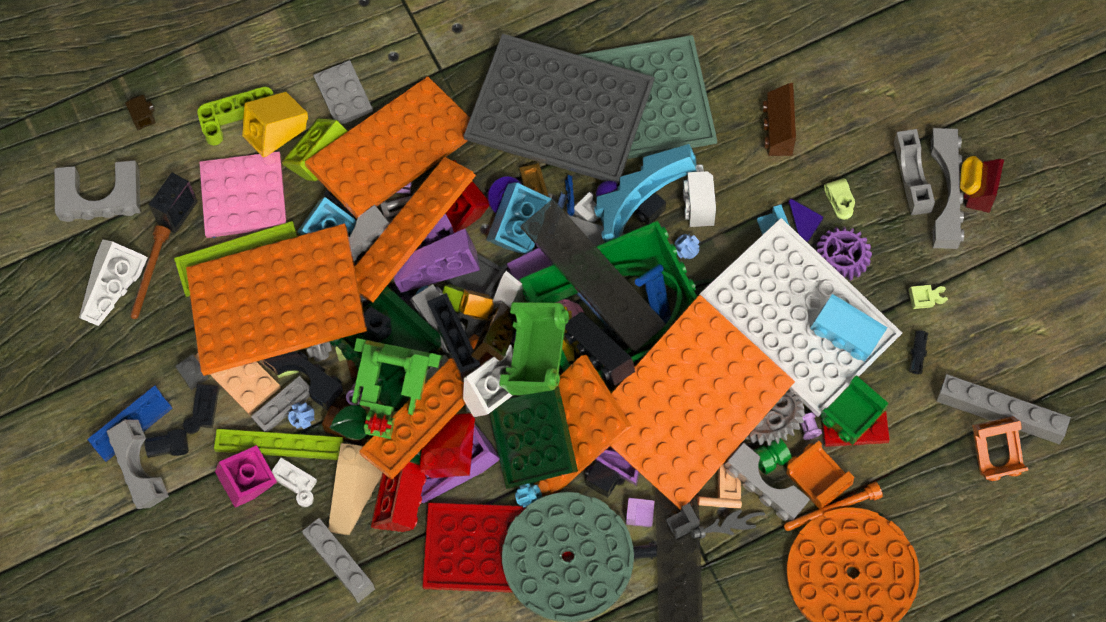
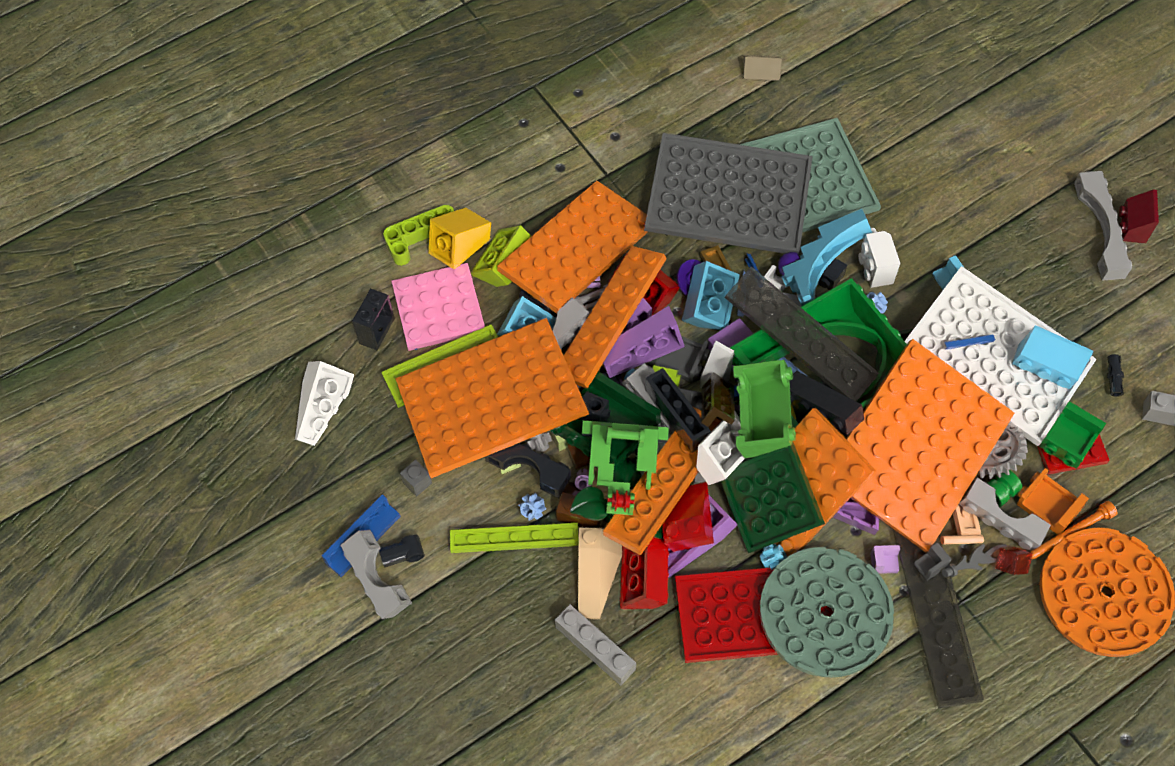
camera: 10 degrees left, 5 degrees down
light grey arch [55,161,141,222] -> none
dark brown brick [125,95,156,131] -> none
dark orange piece [130,226,171,319] -> none
black hinge [183,384,220,434] -> none
light nougat plate [194,353,281,416] -> none
dark pink slope [215,445,277,508] -> none
light grey plate [251,376,310,432] -> none
white hinge [272,458,317,507] -> none
light grey plate [313,60,373,125] -> none
light orange brick [459,289,494,320] -> none
black brick [585,462,619,498] -> none
black pin [633,542,657,560] -> none
blue plate [635,264,671,338] -> none
reddish brown slope [763,83,796,156] -> none
dark purple tile [789,199,823,243] -> none
lavender bush [799,413,822,440] -> none
medium lavender gear [816,226,872,281] -> none
yellowish green piece [824,178,855,220] -> none
light grey arch [894,129,935,216] -> none
yellowish green plate [908,285,948,309] -> none
yellow tile [960,156,983,195] -> none
none -> blue piece [944,334,996,350]
none -> clear red panel [995,547,1033,575]

